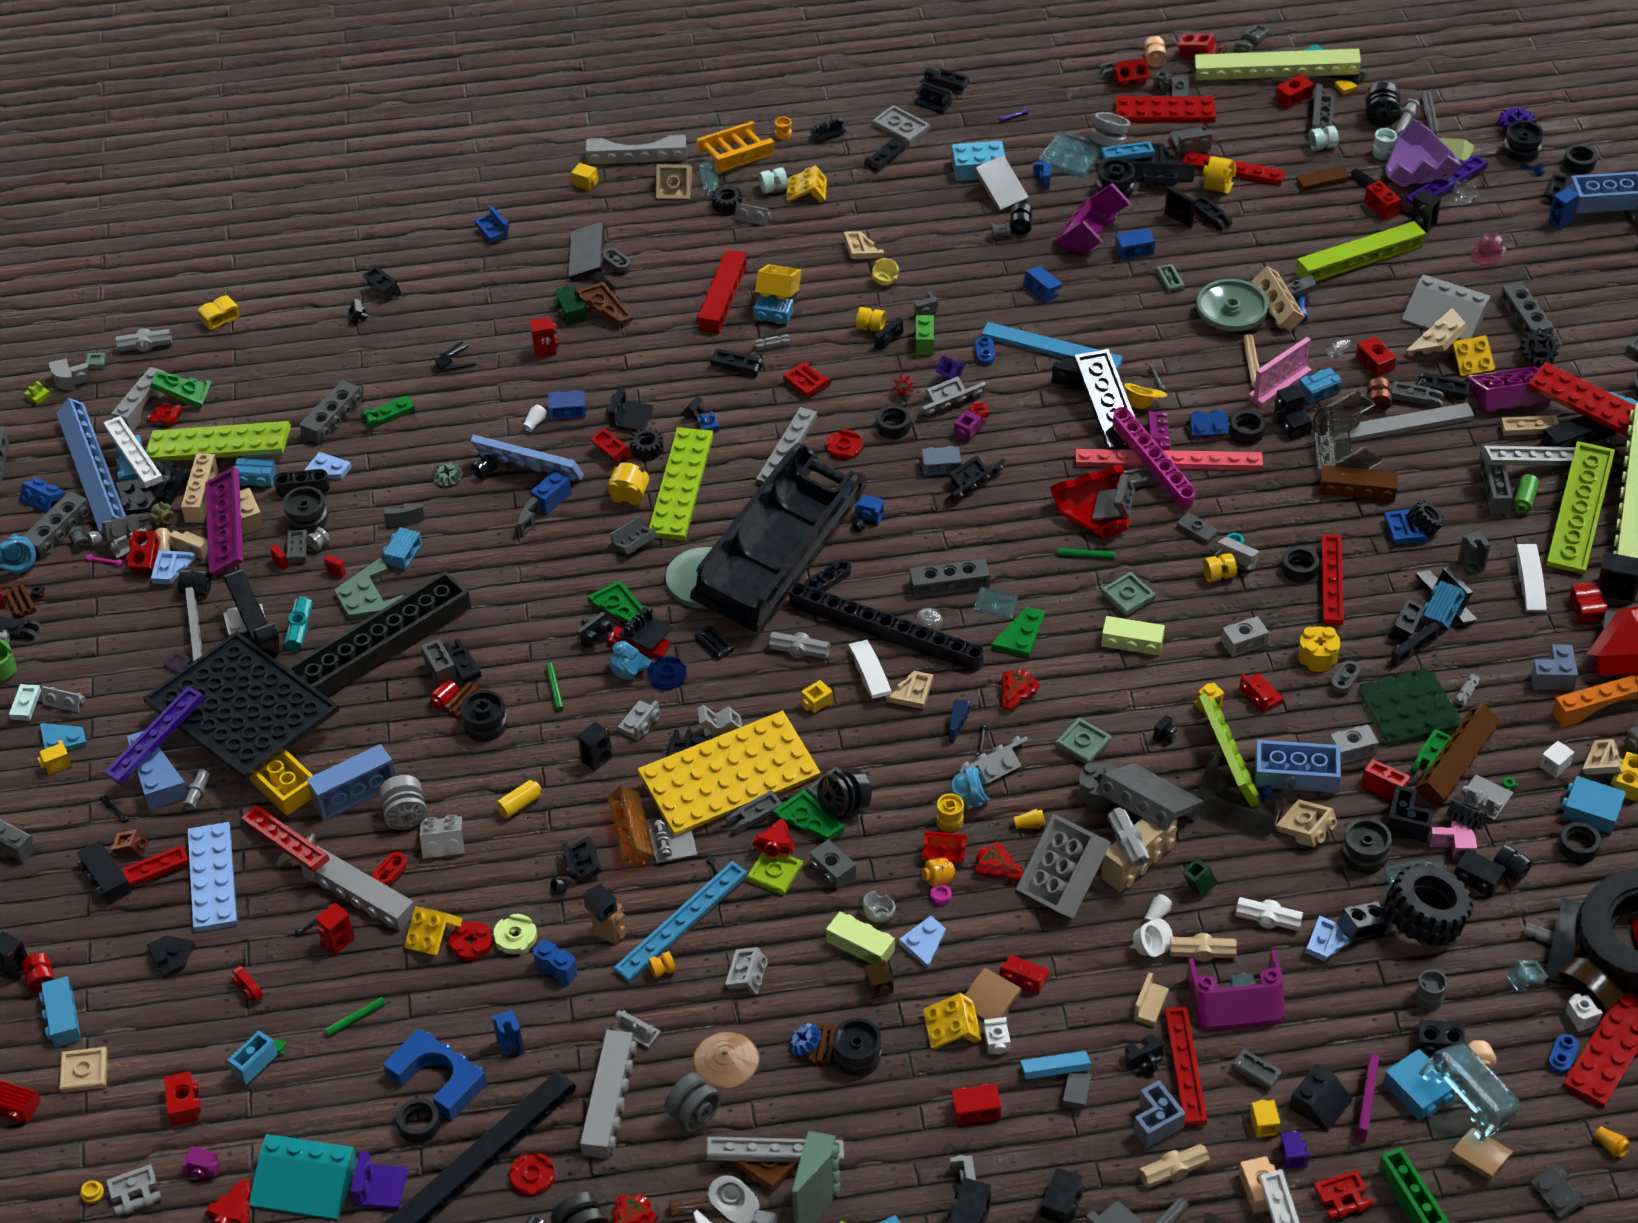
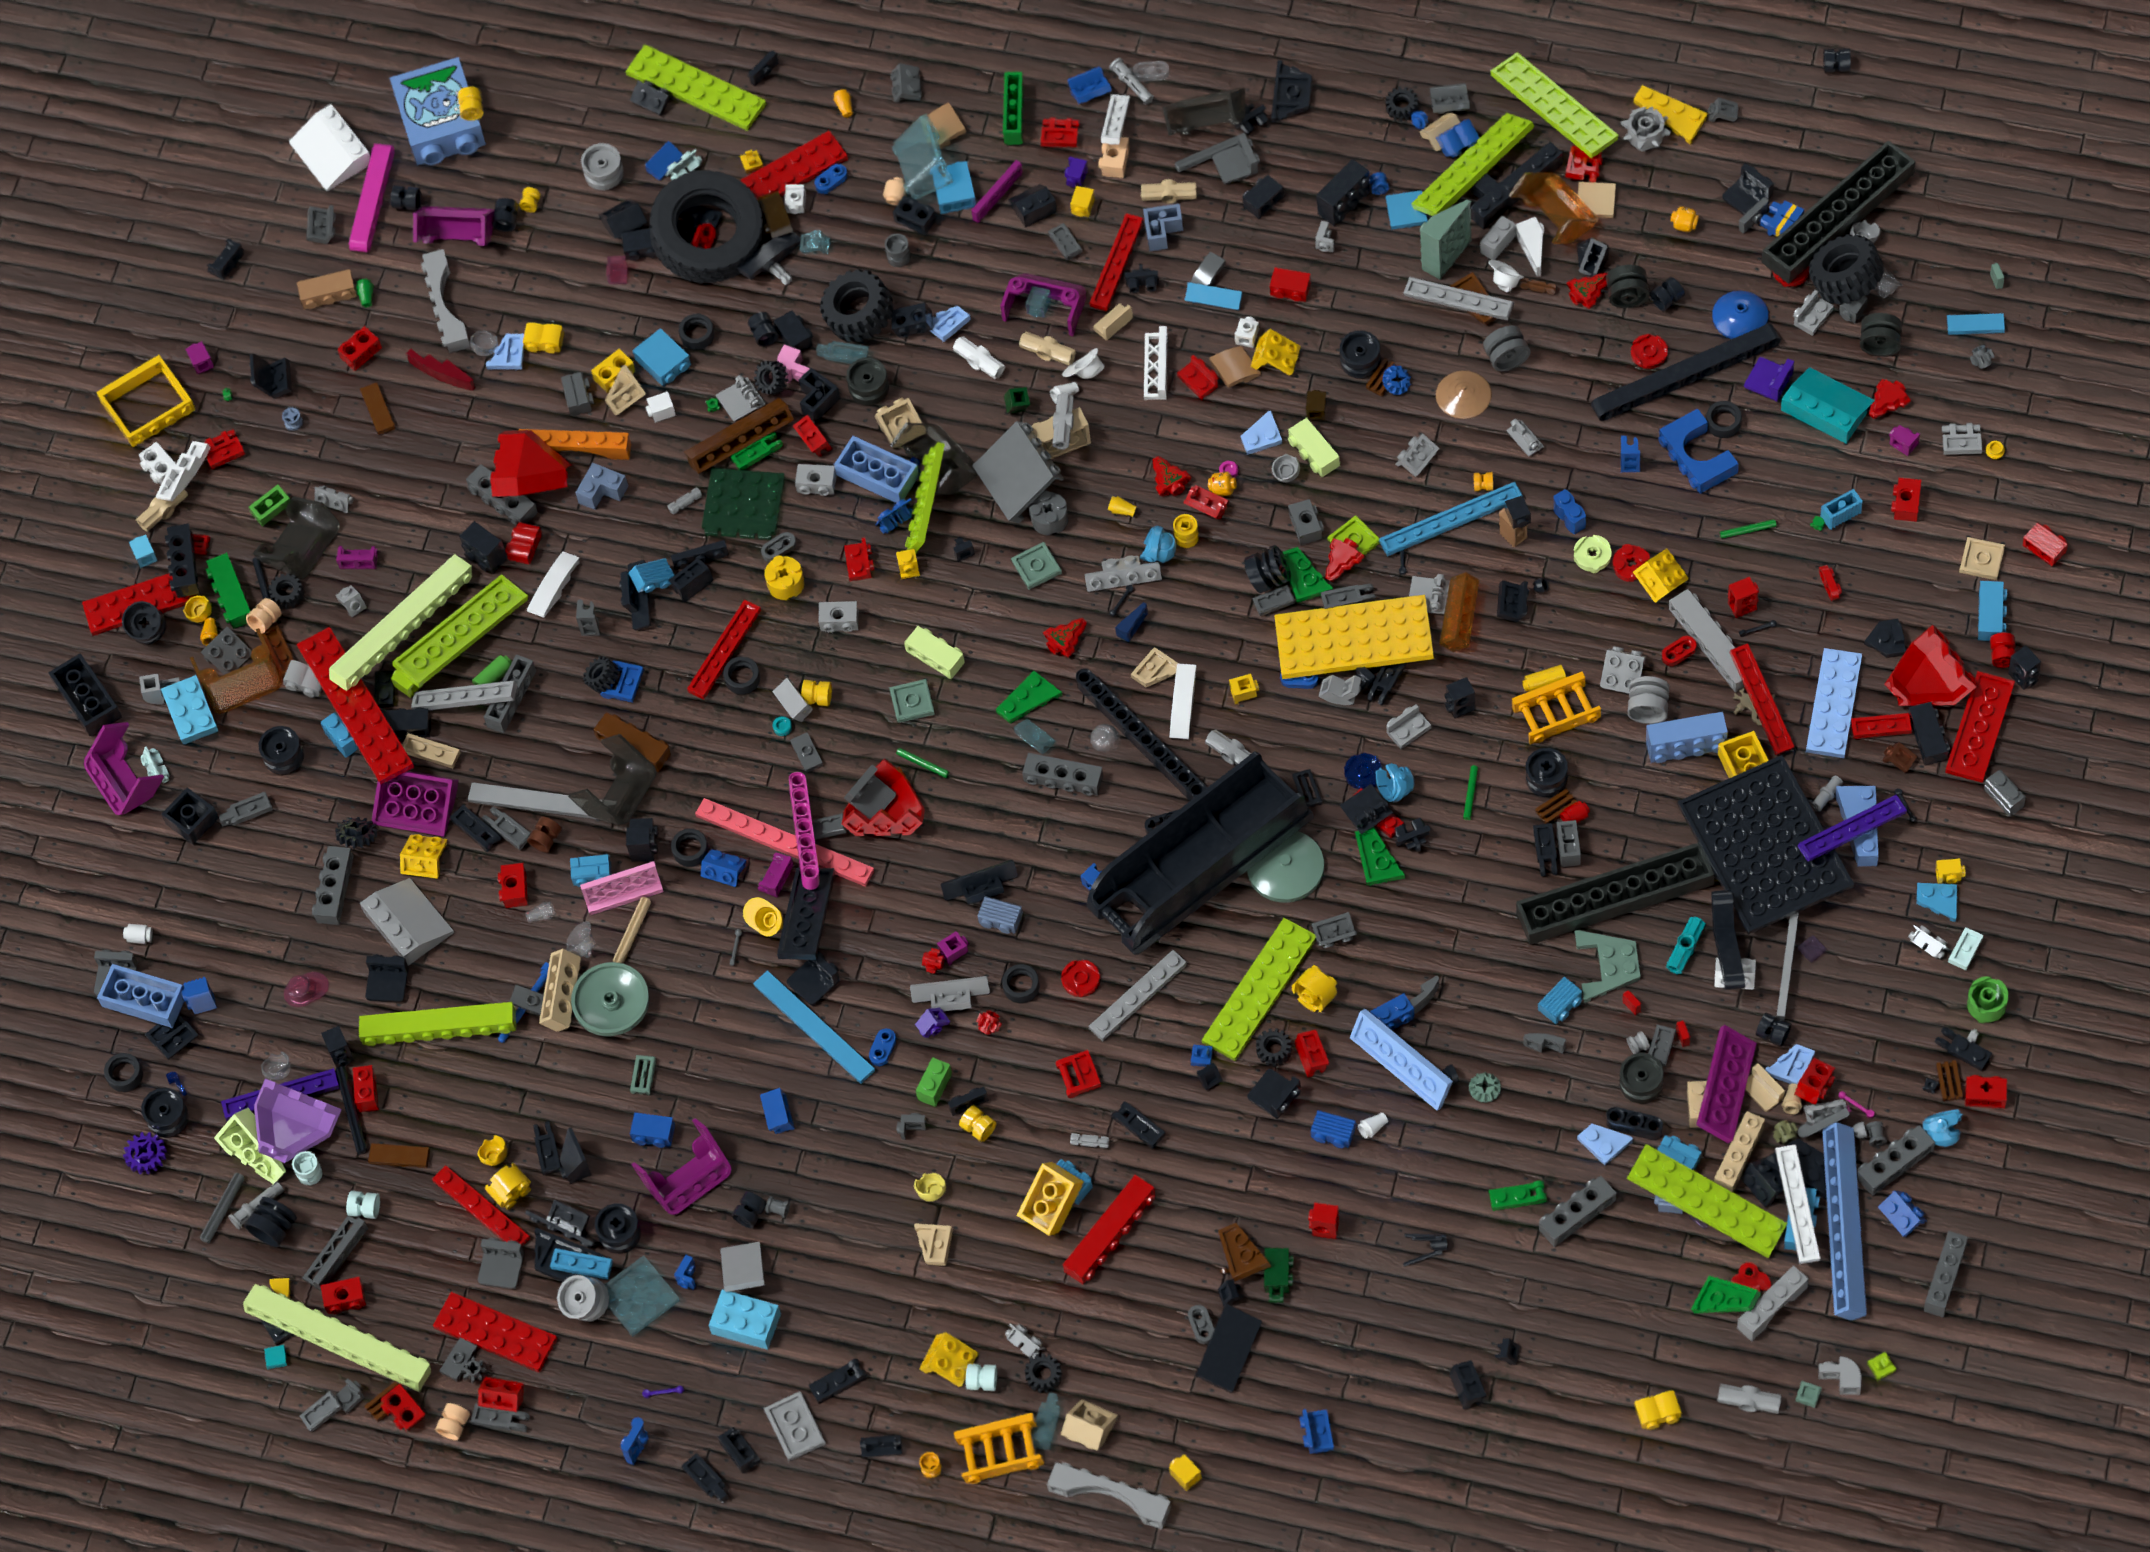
camera: 150 degrees left, 15 degrees up
light grey brick [580,1030,637,1159] -> none
light grey slope [1016,813,1111,919] -> none
tan wing [1406,308,1468,356] -> none
none -> black bracket [365,954,409,1003]
none -> yellow hair [478,1135,508,1166]
none -> clear piece [566,921,596,958]
none -> blue plate [620,1417,649,1465]
none -> blue hinge [875,498,913,534]
none -> white fence [1144,326,1168,400]
none -> light orange fence [1512,672,1601,745]
none -> red panel [1884,625,1976,706]
none -> red plate [1945,671,2015,783]

